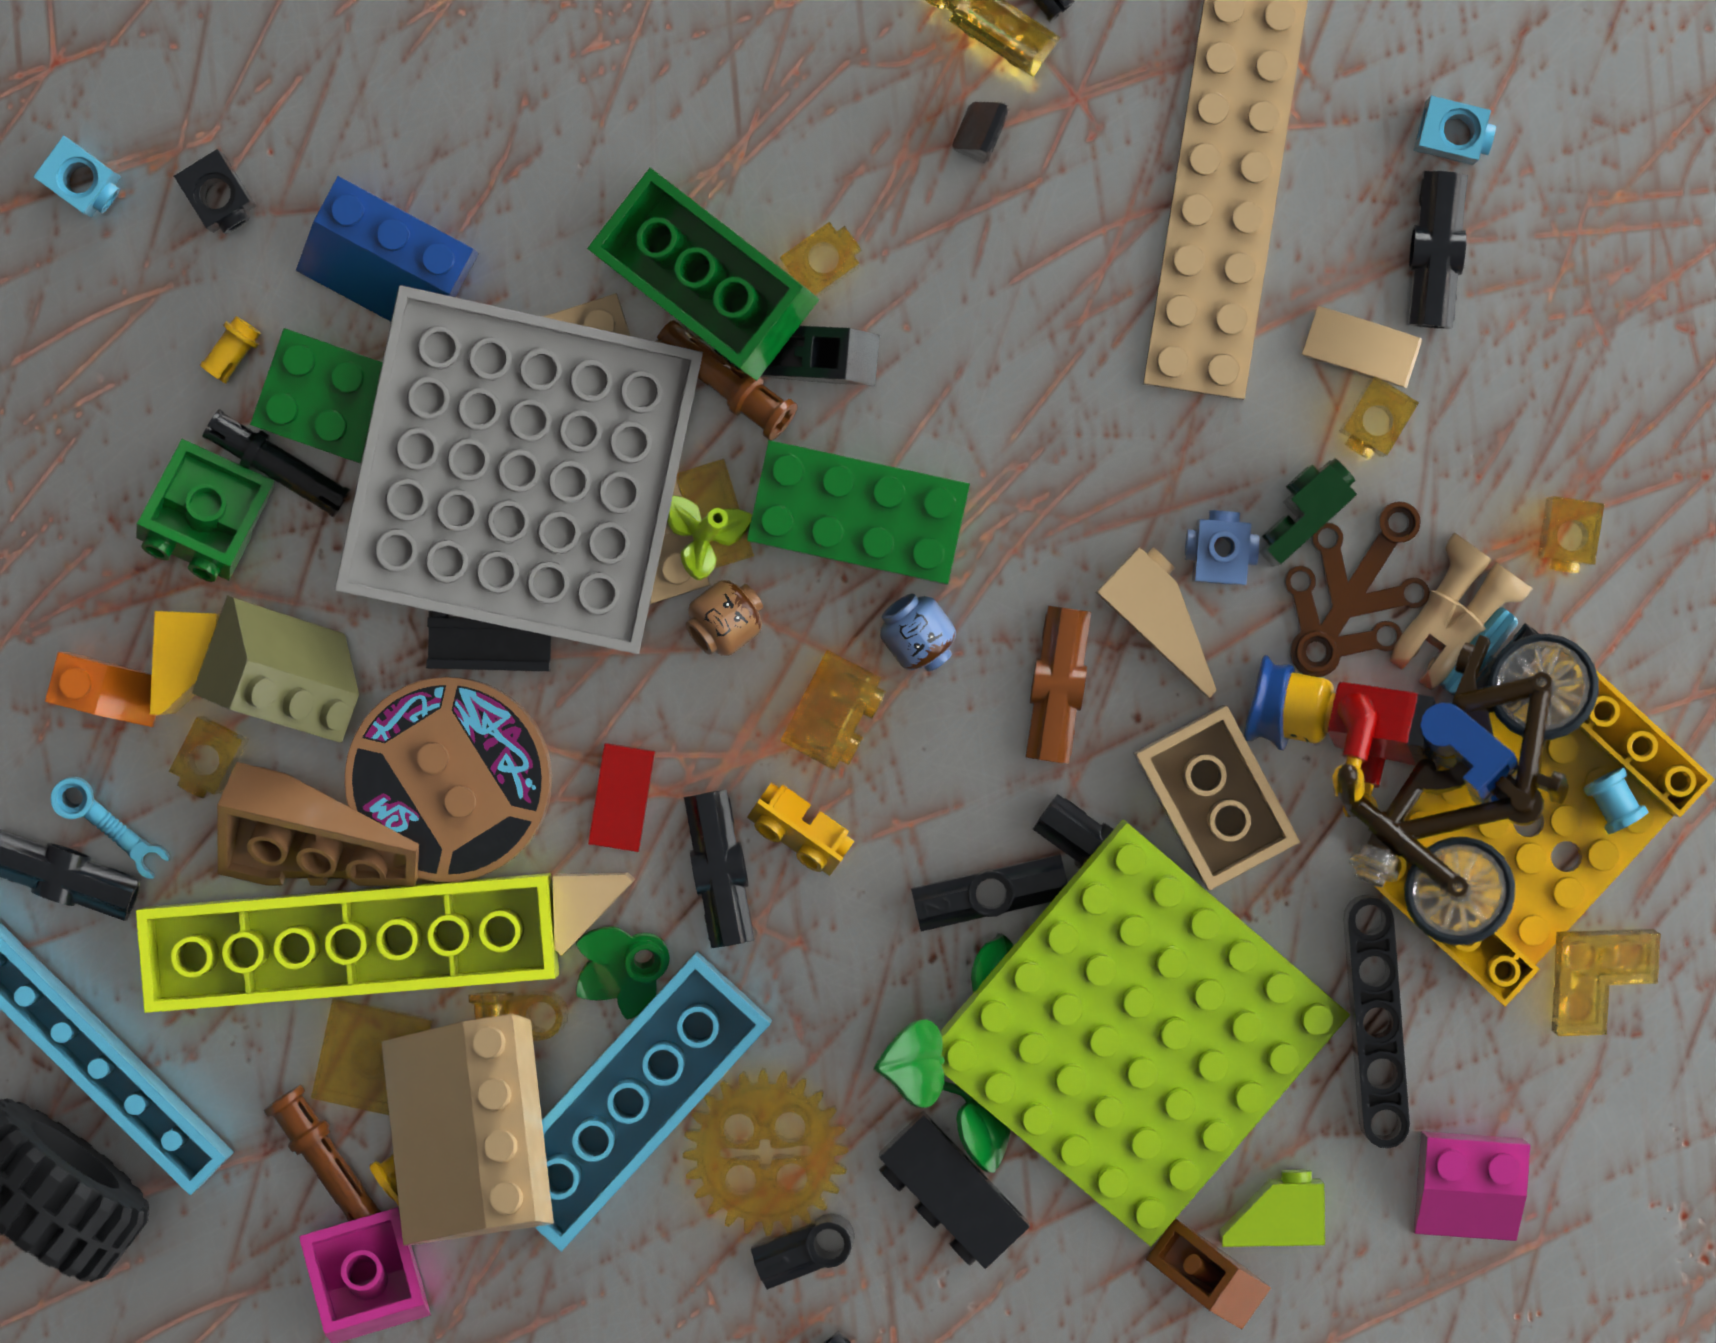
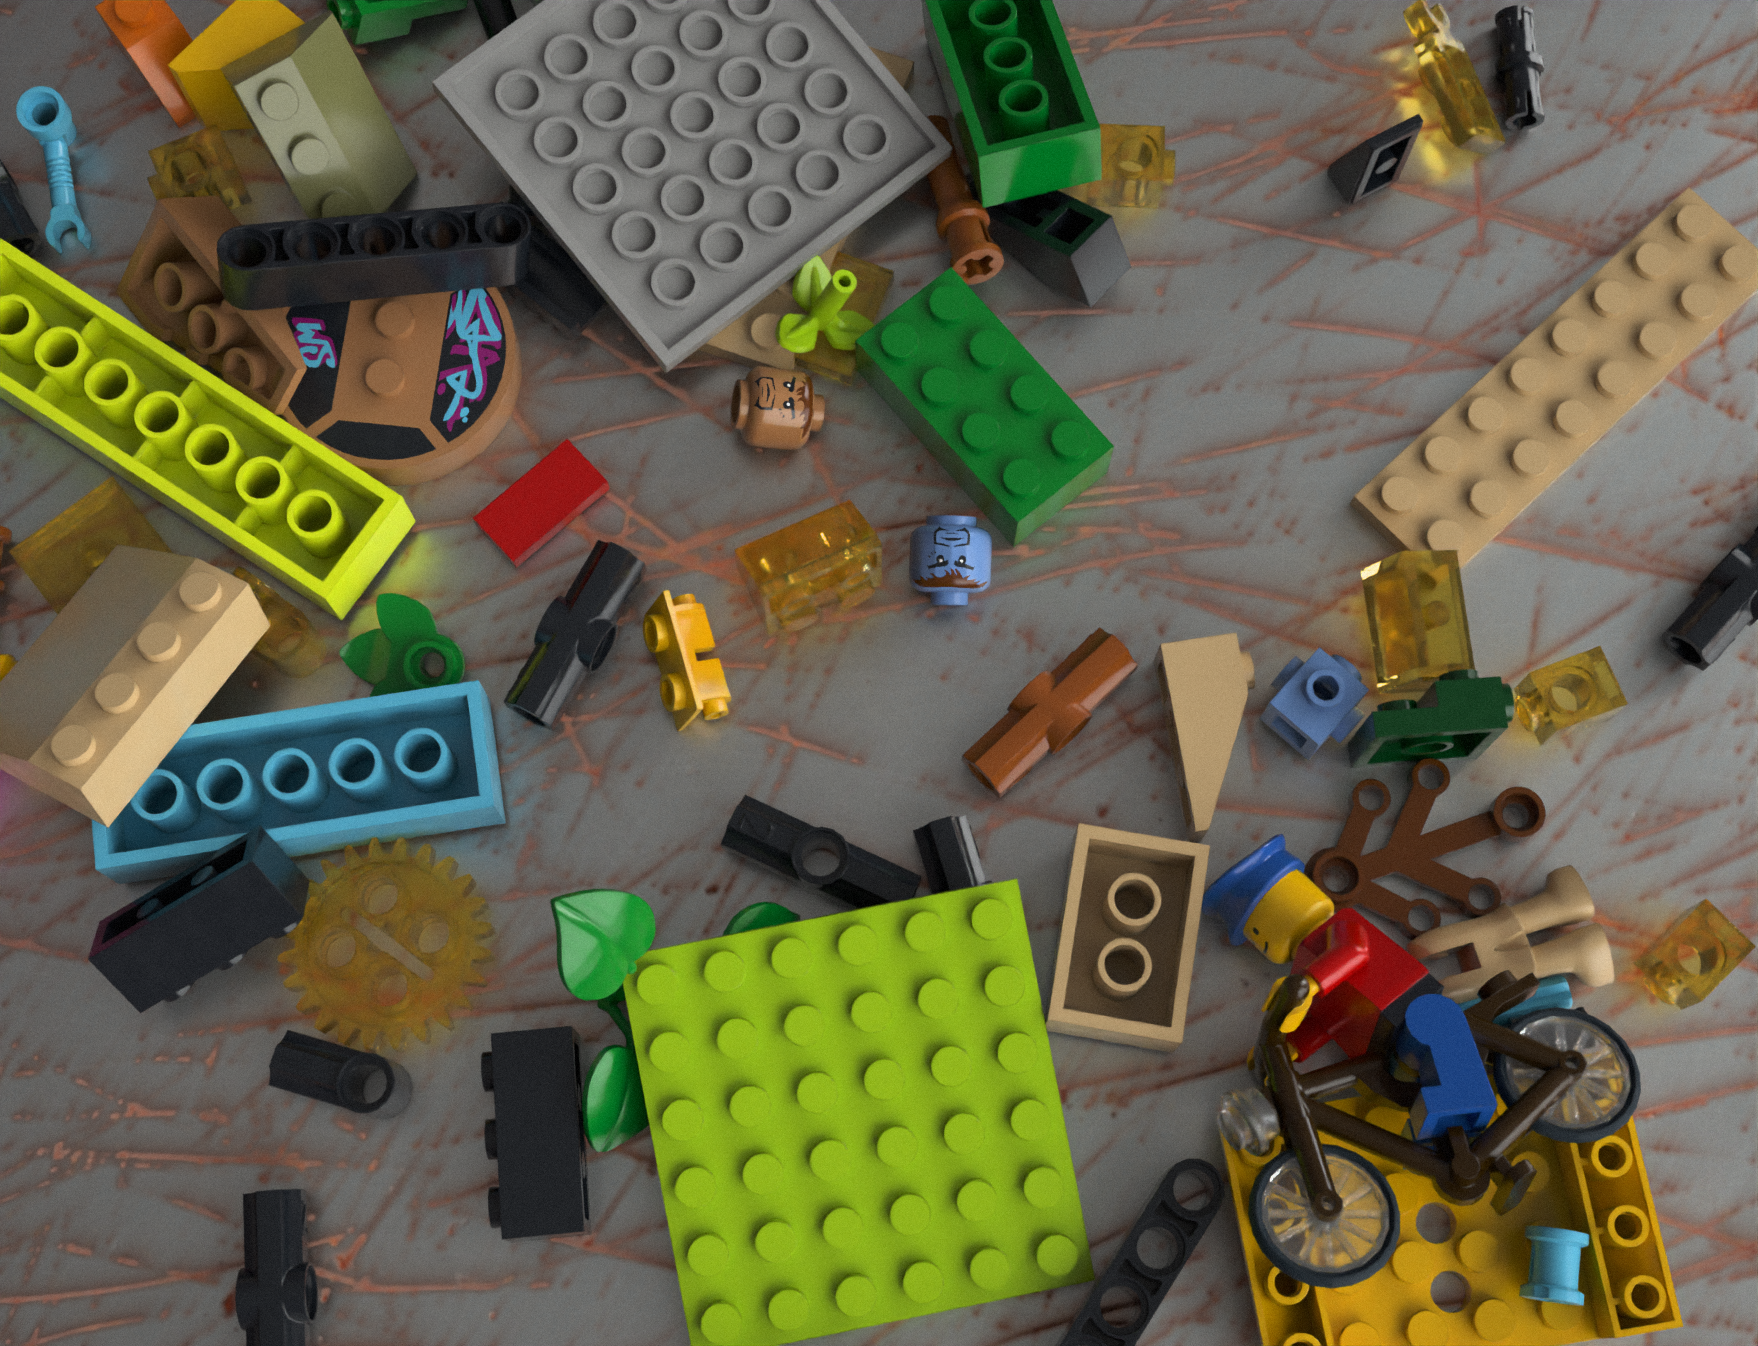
camera: 35 degrees right, 15 degrees down
tan slope [553,872,635,956] -> none
tan slope [1302,306,1422,388] -> none
none -> black brick [88,825,310,1013]
none -> black beam [217,203,531,310]
none -> clear yellow brick [1361,550,1475,694]

